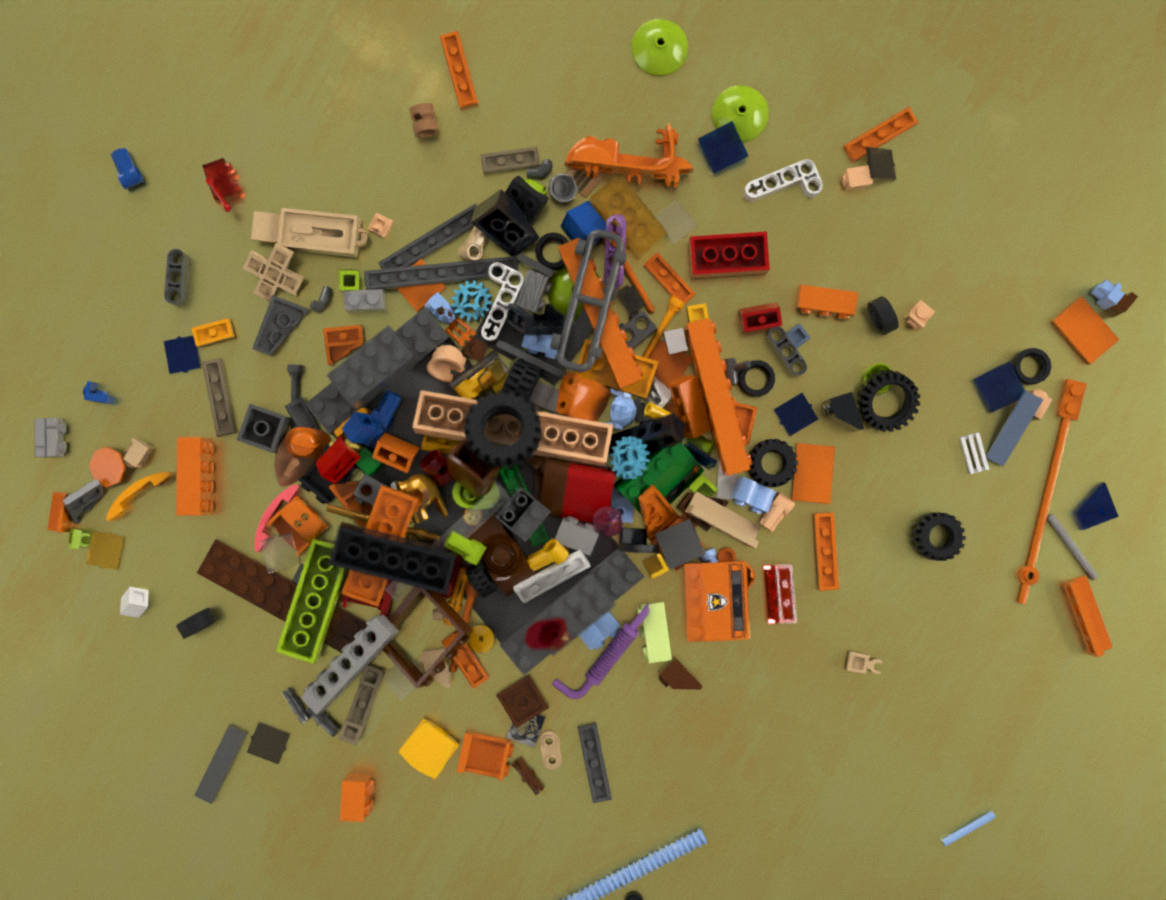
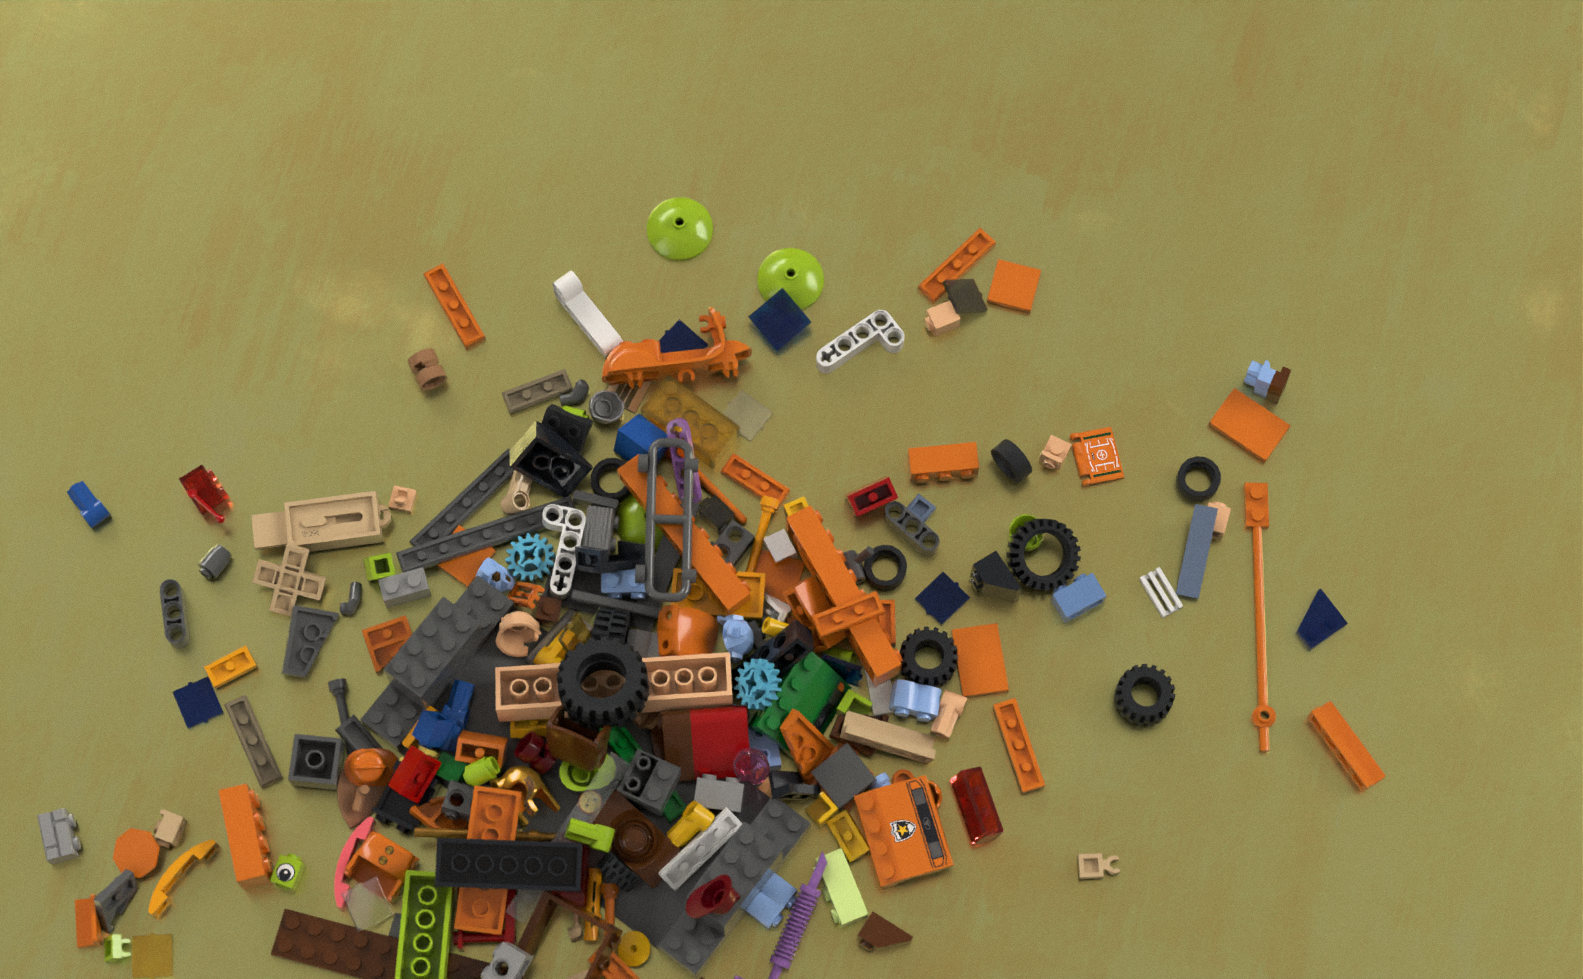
camera: 15 degrees left, 15 degrees down
blue bracket [83,381,115,405] -> none
red brick [688,231,770,279] -> none
clear blue plate [974,361,1025,413] -> none
light grey bar [1047,514,1099,580] -> none
none -> dark grey brick [198,544,232,579]
none -> lime brick [270,853,305,892]
none -> lime brick [463,756,500,787]
none -> white beam [552,270,623,358]
none -> clear blue piece [659,319,708,353]
none -> orange tile [811,591,885,639]
none -> yellow plate [826,810,870,863]
none -> orange tile [987,259,1041,313]
none -> medium blue brick [1051,573,1106,623]
none -> orange piece [1070,427,1124,487]

